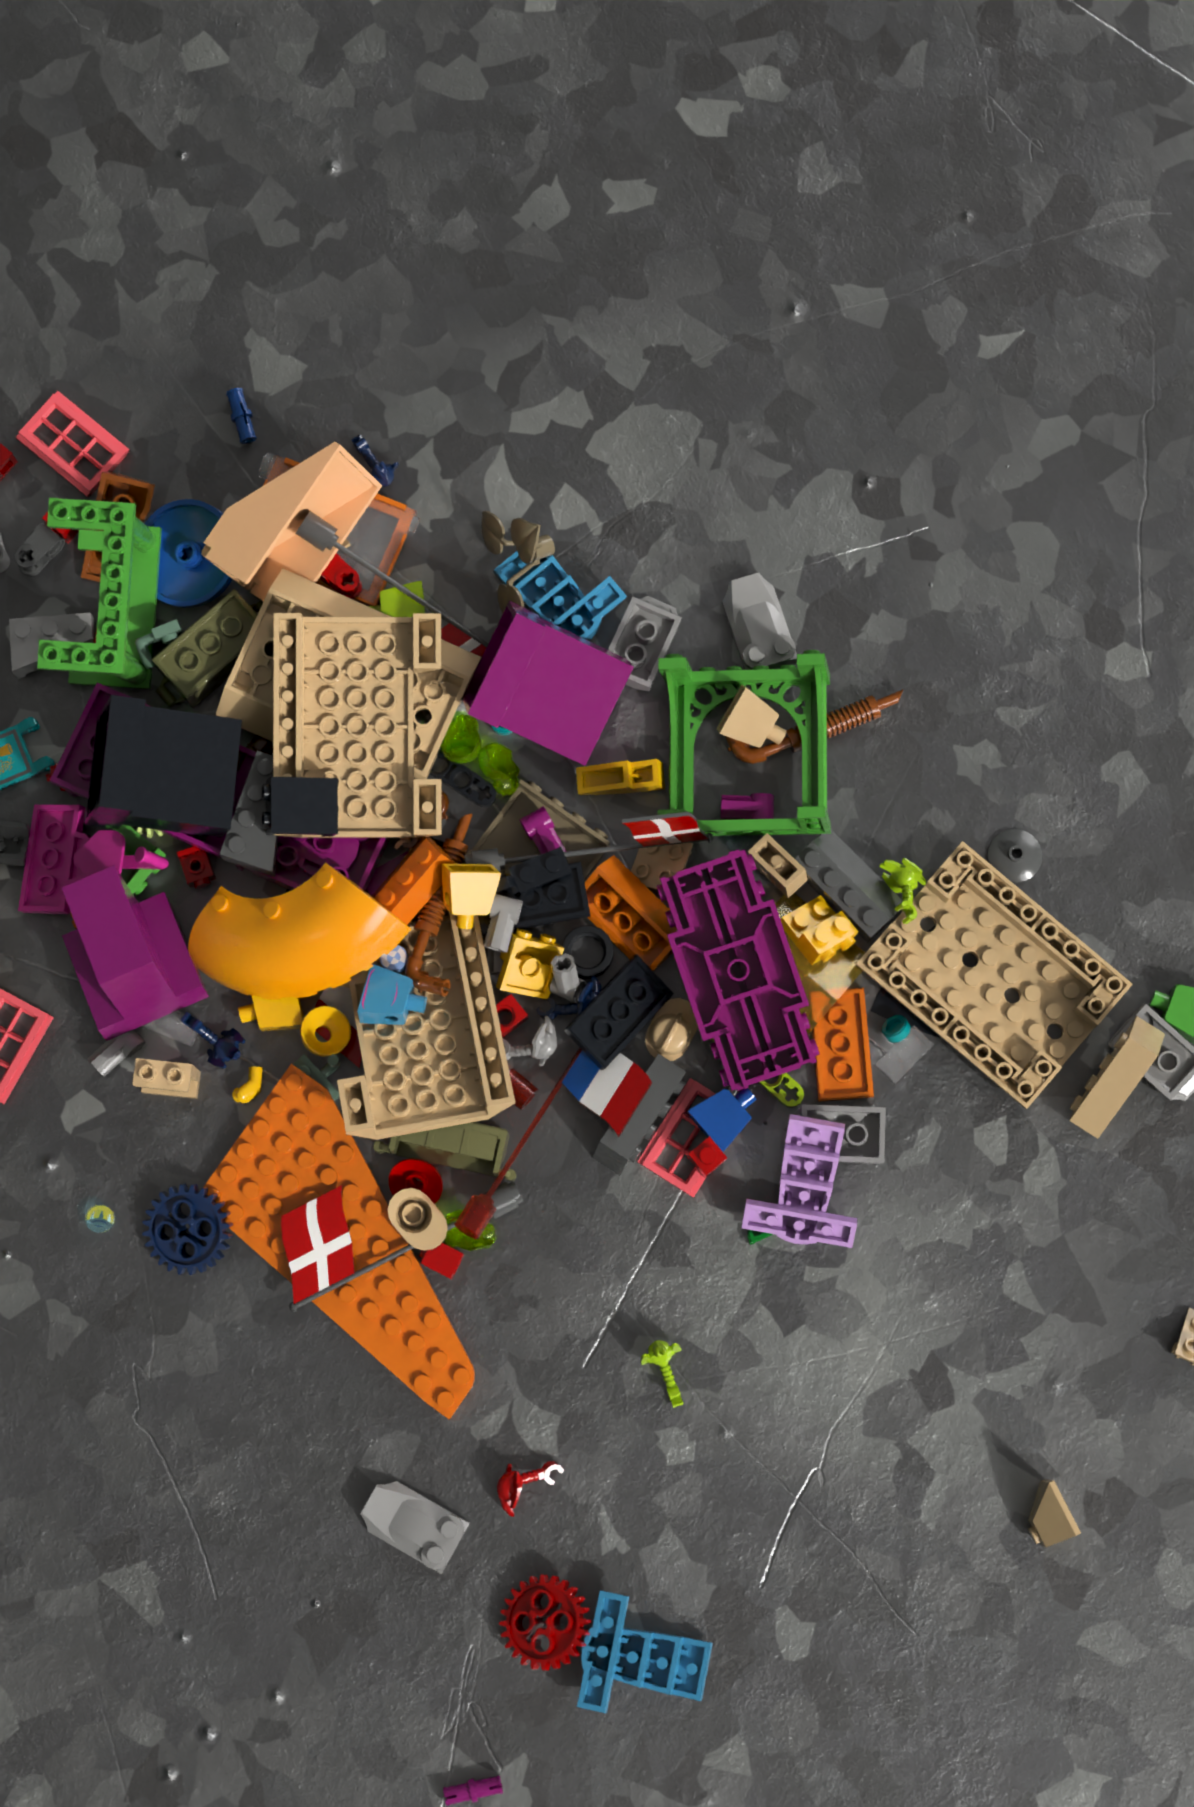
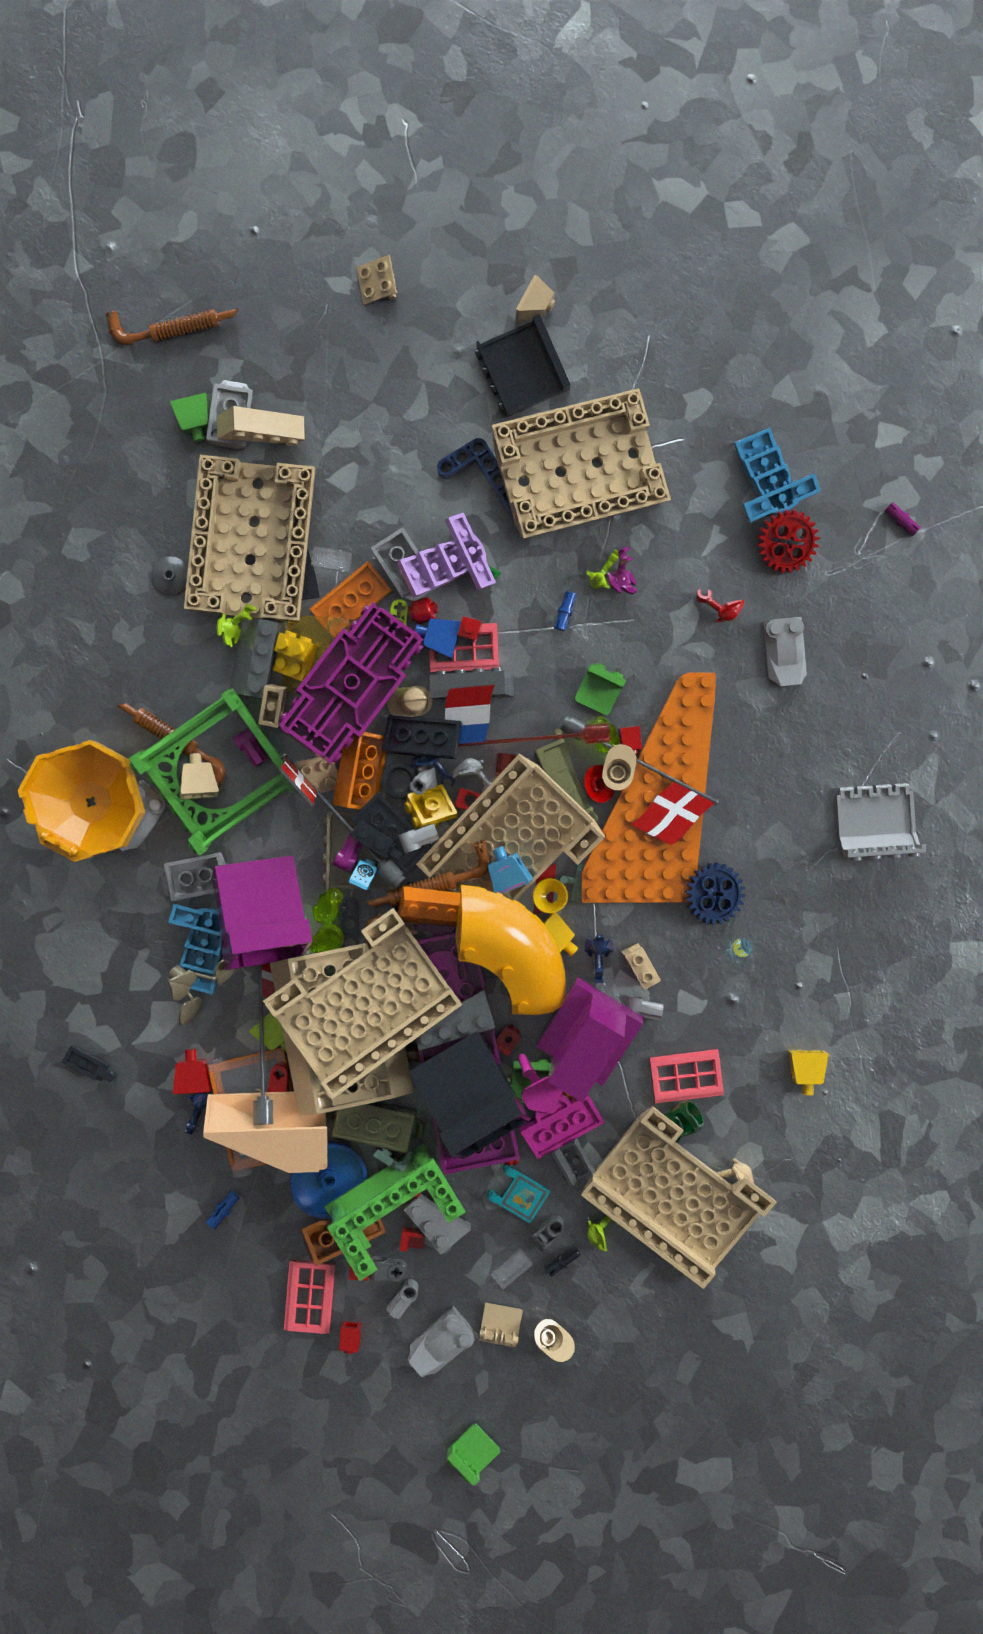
camera: 125 degrees left, 10 degrees up
yellow arm [232,1066,263,1104] -> none
black panel [261,777,338,837] -> none
tile [380,945,408,973] -> none
yellow torso [442,864,501,929] -> none
yellow slope [576,759,665,795] -> none
teal tile [882,1015,911,1043] -> none
none -> light orange windscreen [18,740,146,862]
none -> black hinge [62,1045,117,1082]
none -> red torso [173,1048,213,1094]
none -> medium azure slope [349,858,378,890]
none -> red panel [400,1226,425,1252]
none -> red head [409,597,439,624]
none -> dark blue beam [437,438,515,523]
none -> black panel [474,314,571,417]
none -> tan slope [491,388,671,539]
none -> blue pin [554,591,577,632]
none -> bright green bracket [575,663,626,715]
none -> magenta piece [607,547,638,594]
none -> light grey hinge [835,783,926,861]

